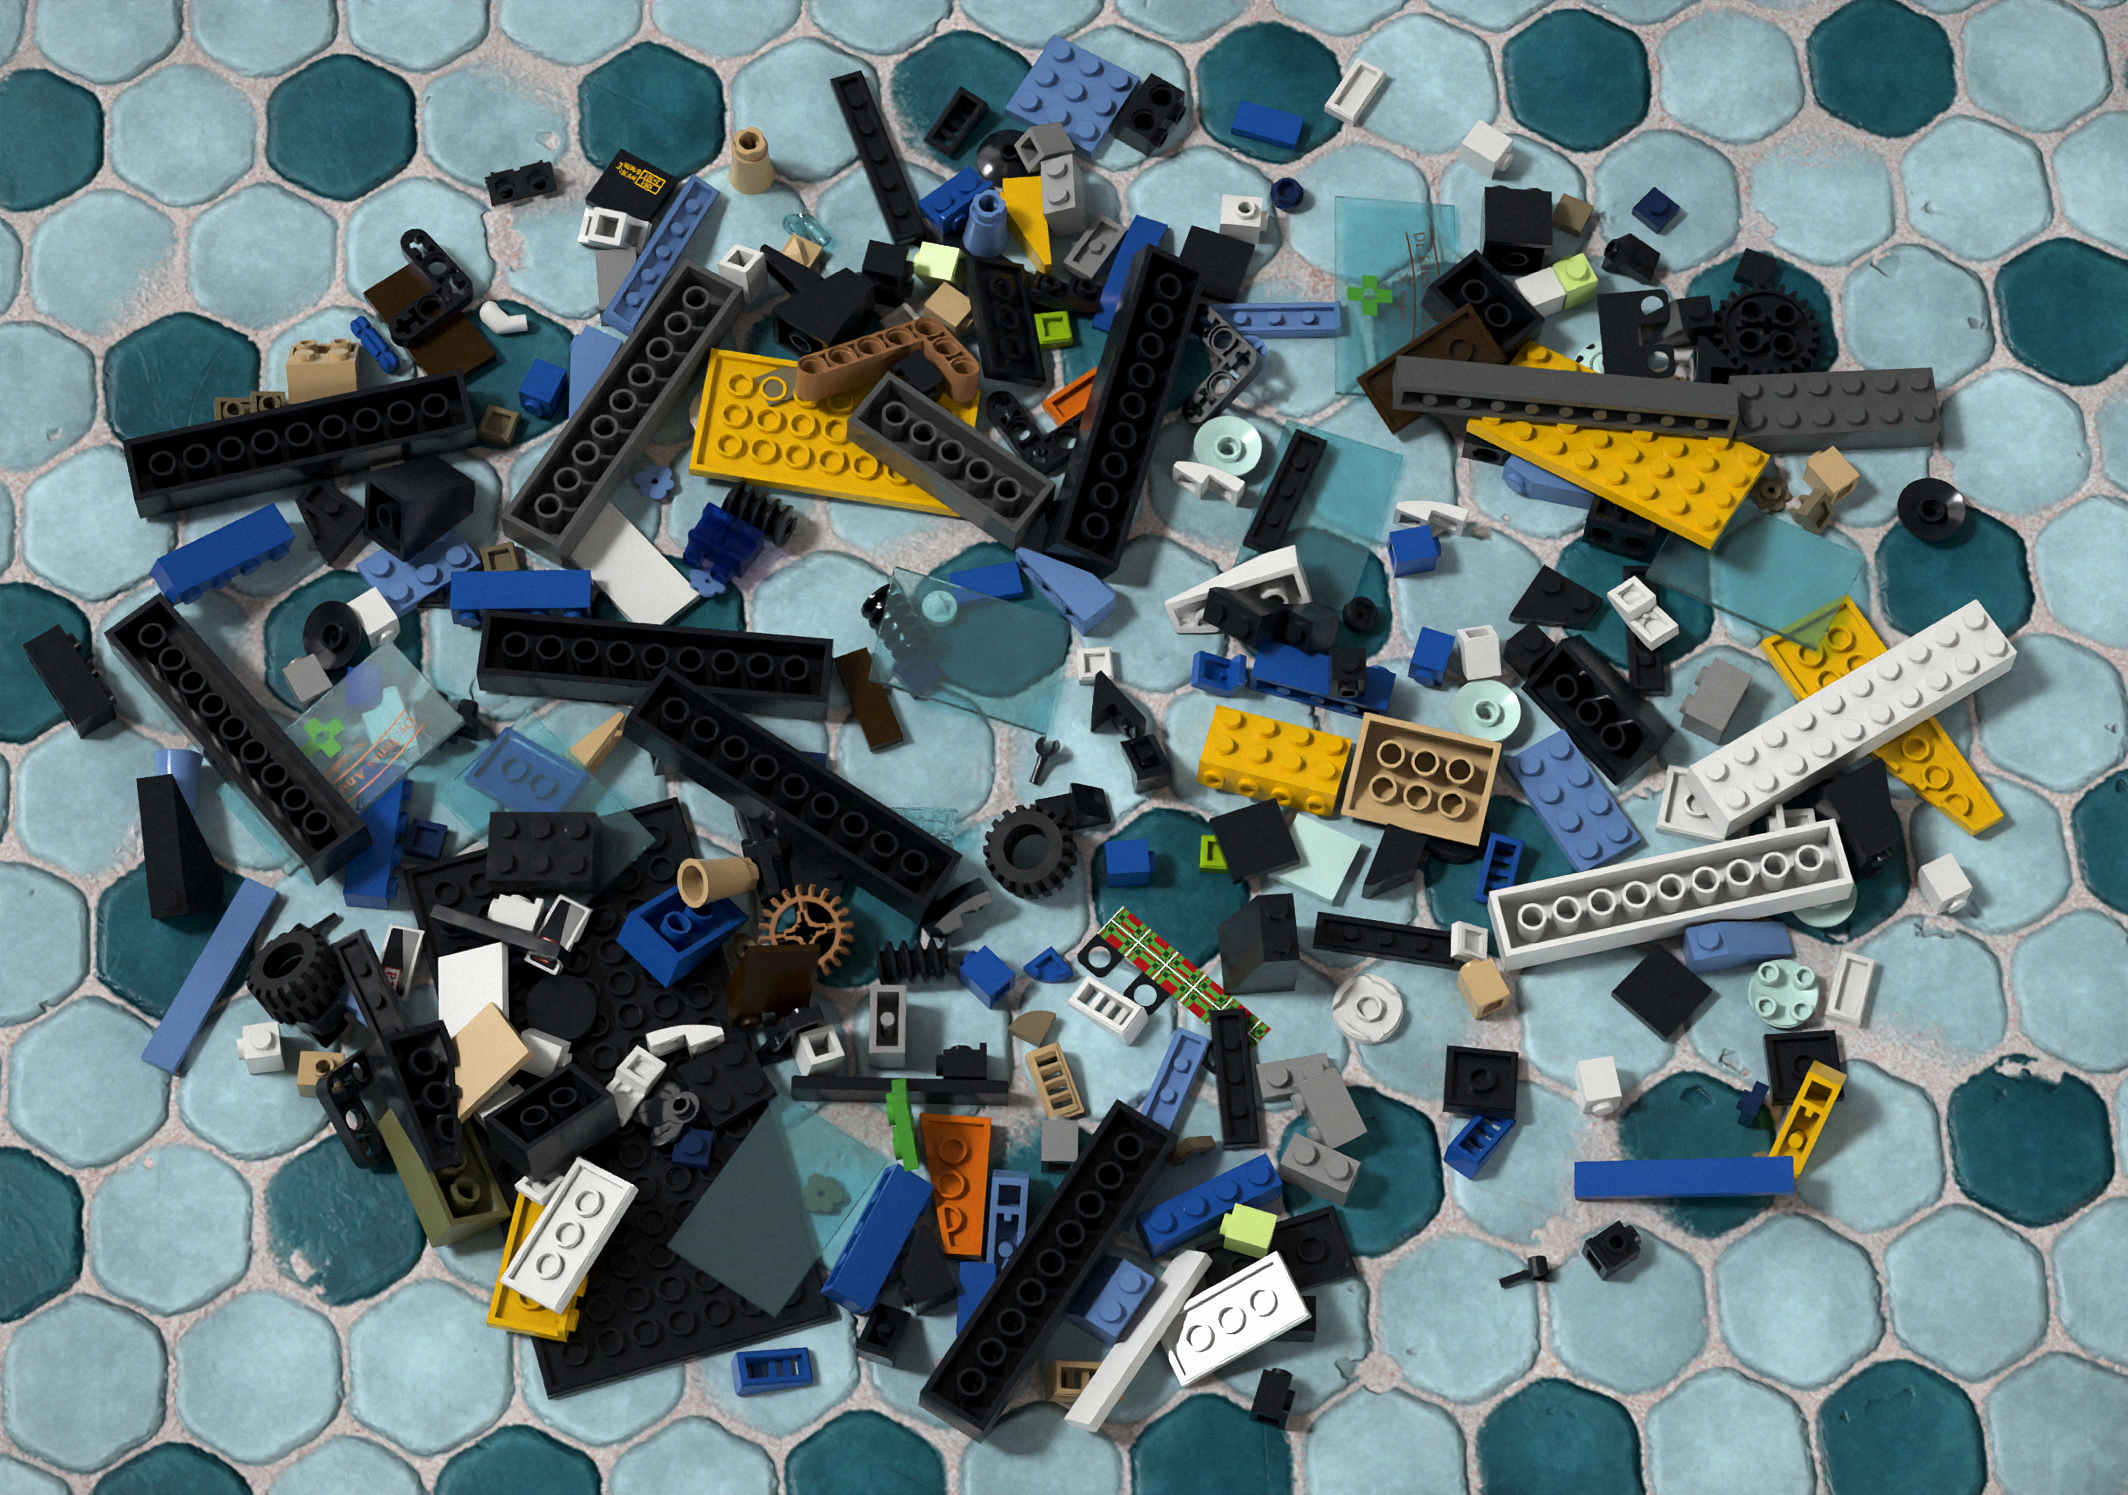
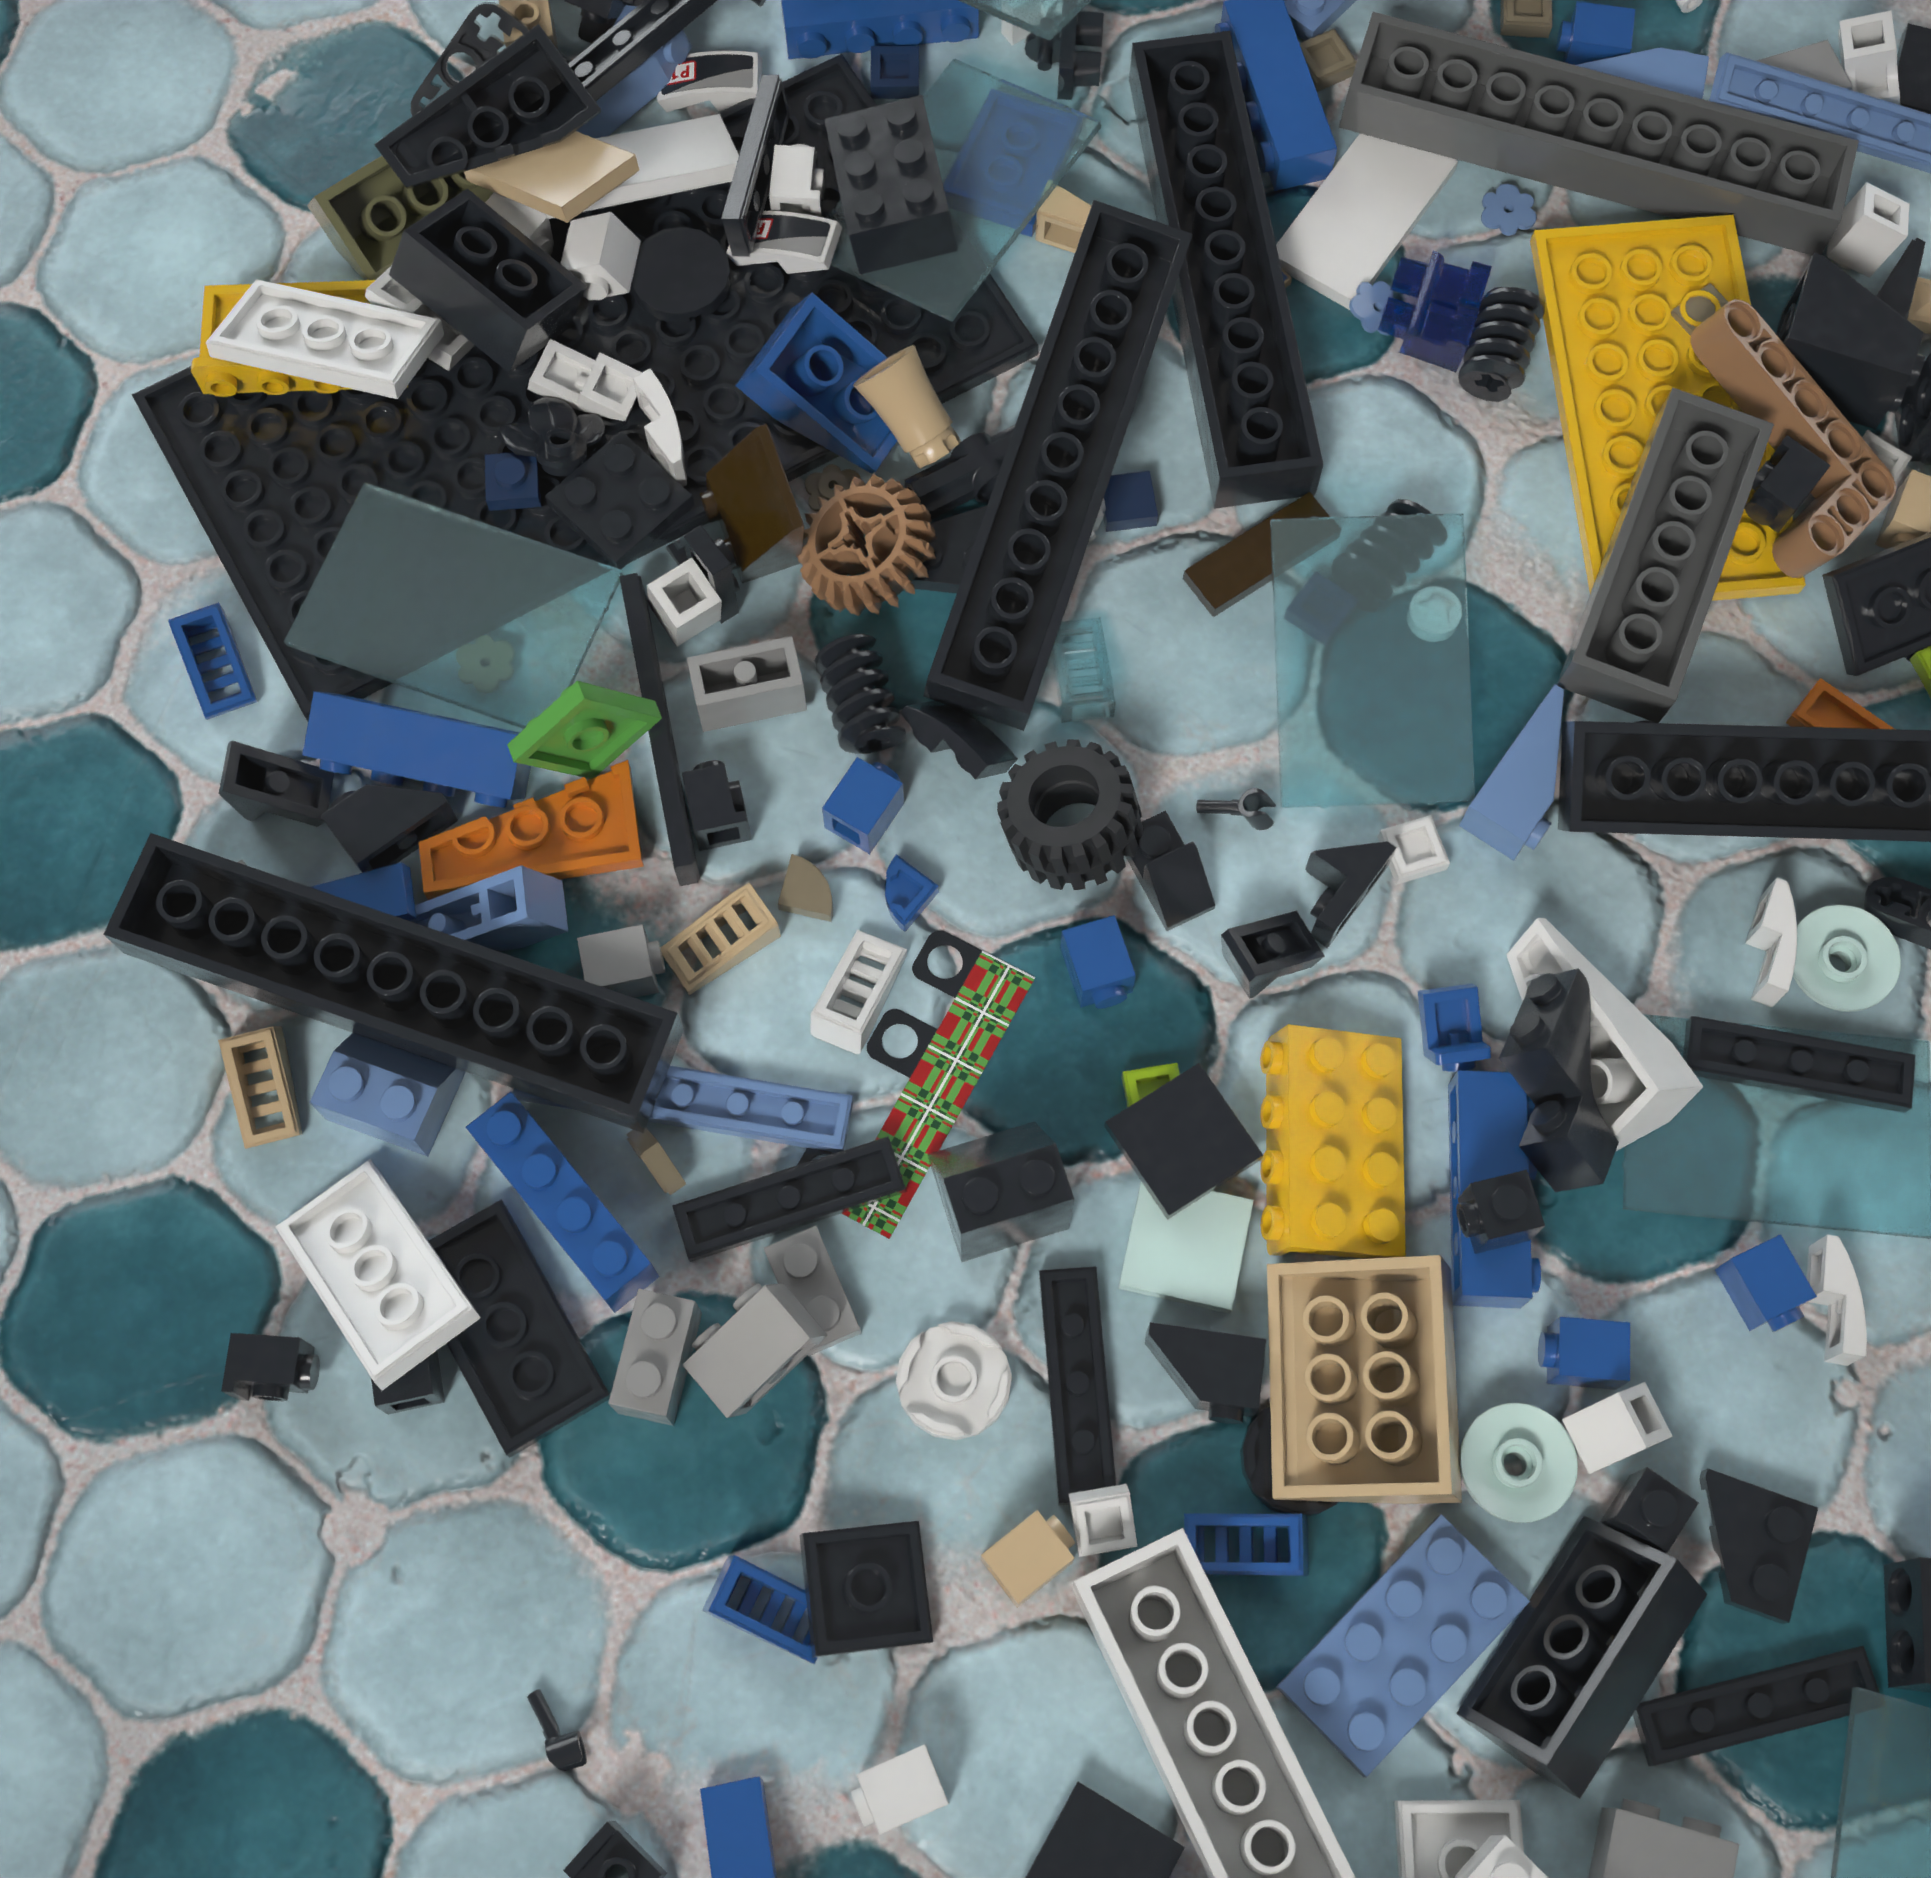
camera: 80 degrees right, 5 degrees up
blue tile [949,561,1024,609] -> none
black beam [986,391,1084,475] -> none
white tile [1064,1248,1213,1432] -> none
yellowish green brick [1219,1203,1278,1259] -> none
black tile [1342,596,1378,633] -> none
white slope [1607,576,1679,651] -> none

